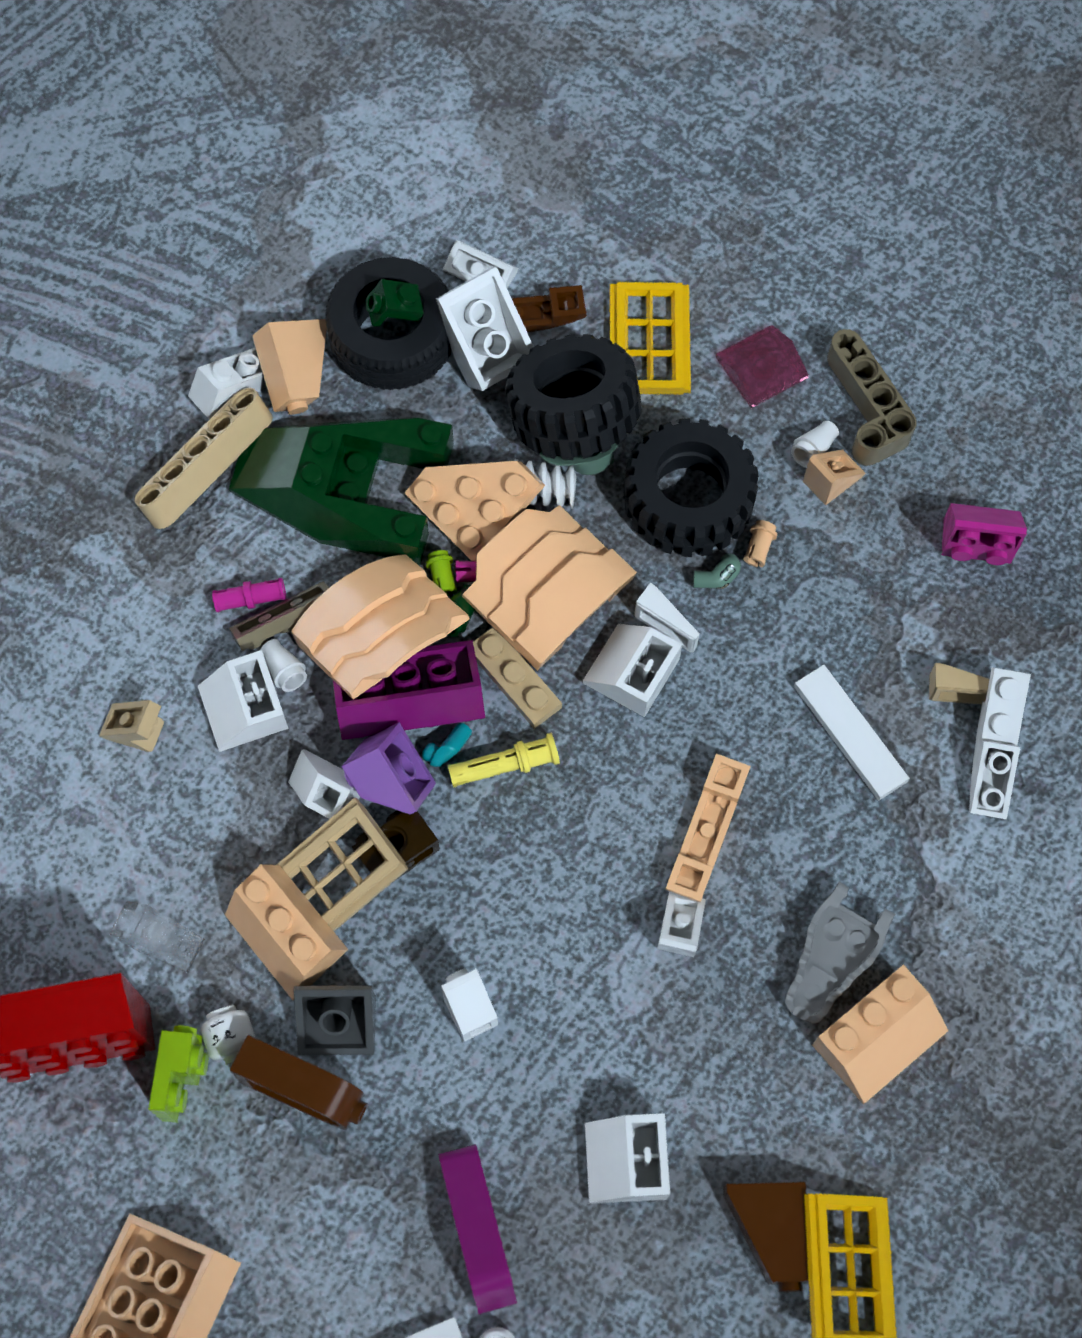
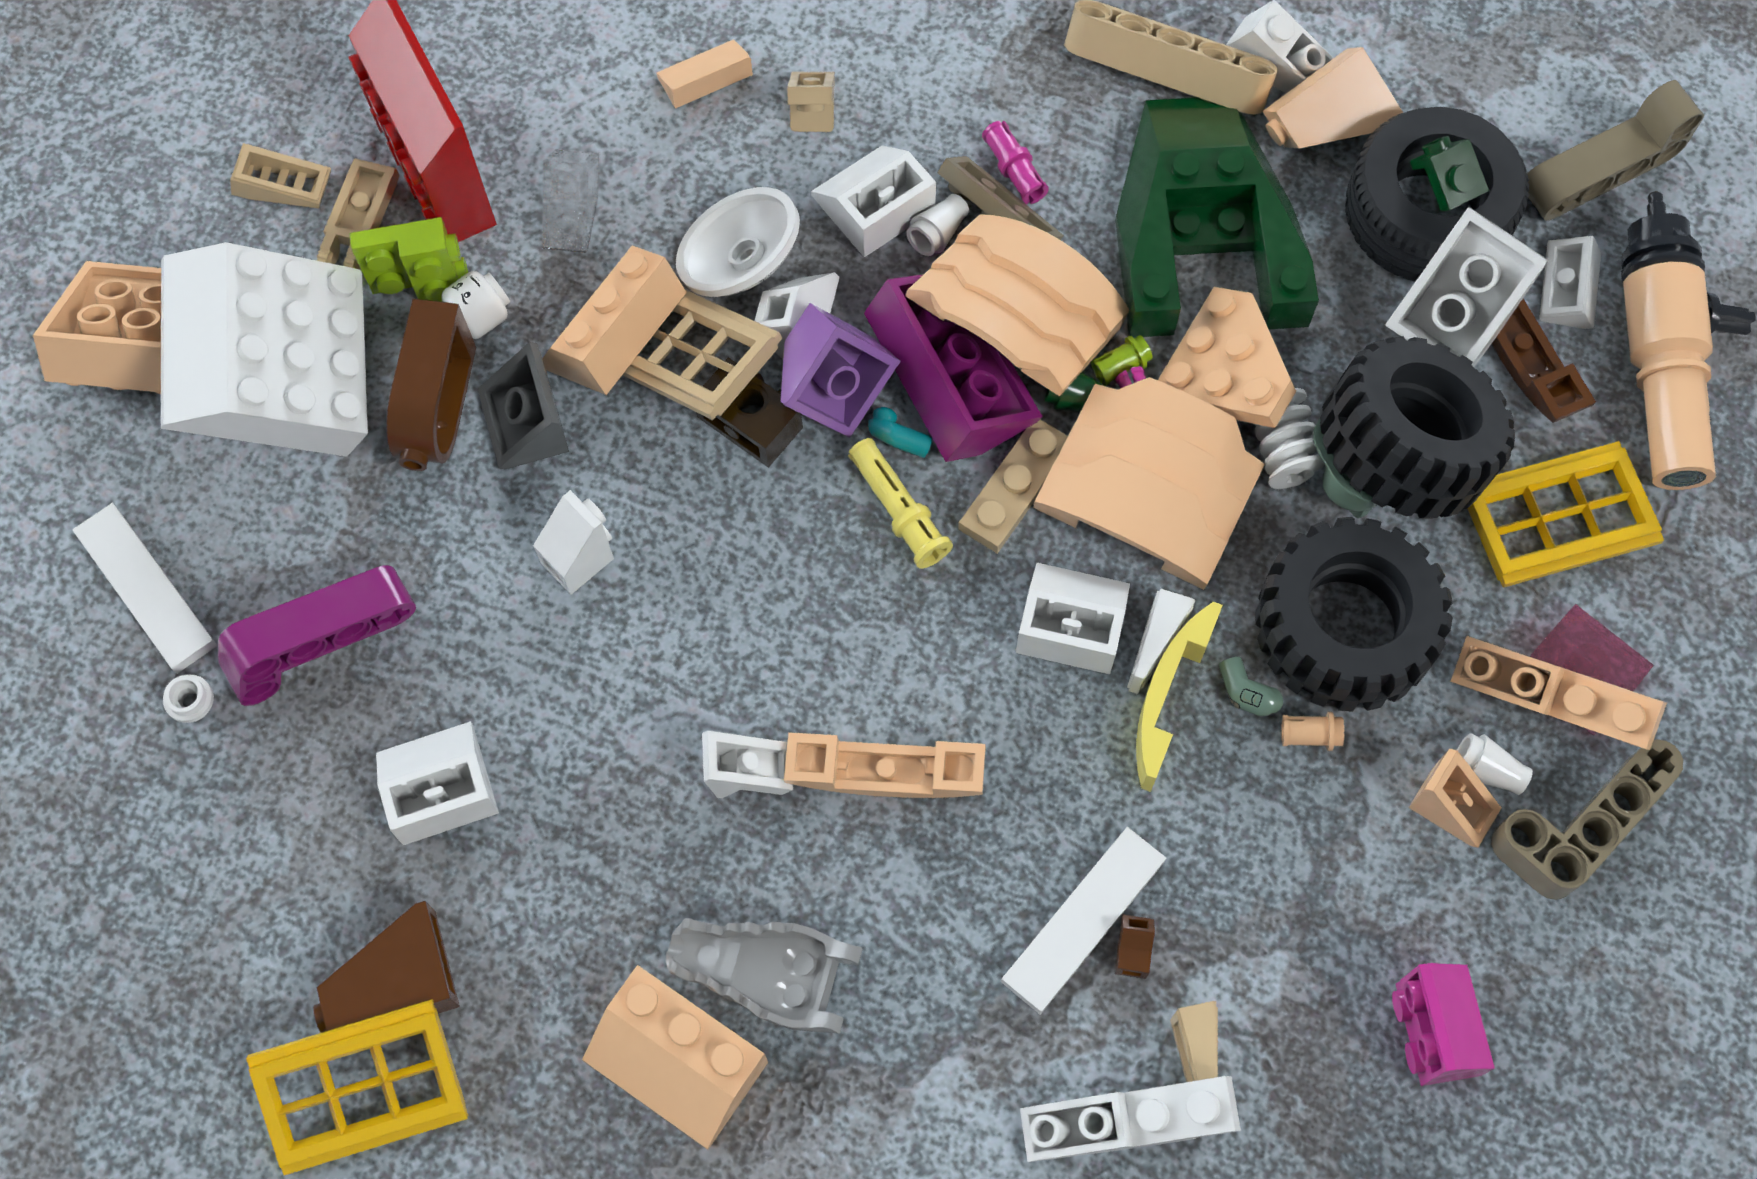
camera: 75 degrees right, 0 degrees up
none -> white slope [161,242,368,457]
none -> tan slope [230,143,331,209]
none -> tan hinge [316,158,400,270]
none -> light nougat slope [656,39,753,109]
none -> white dish [676,187,800,297]
none -> reddish brown piece [1115,915,1155,979]
none -> light yellow slope [1136,602,1223,792]
none -> light nougat slope [1450,636,1667,750]
none -> dark tan beam [1527,80,1705,221]
none -> light nougat piece [1621,191,1756,490]

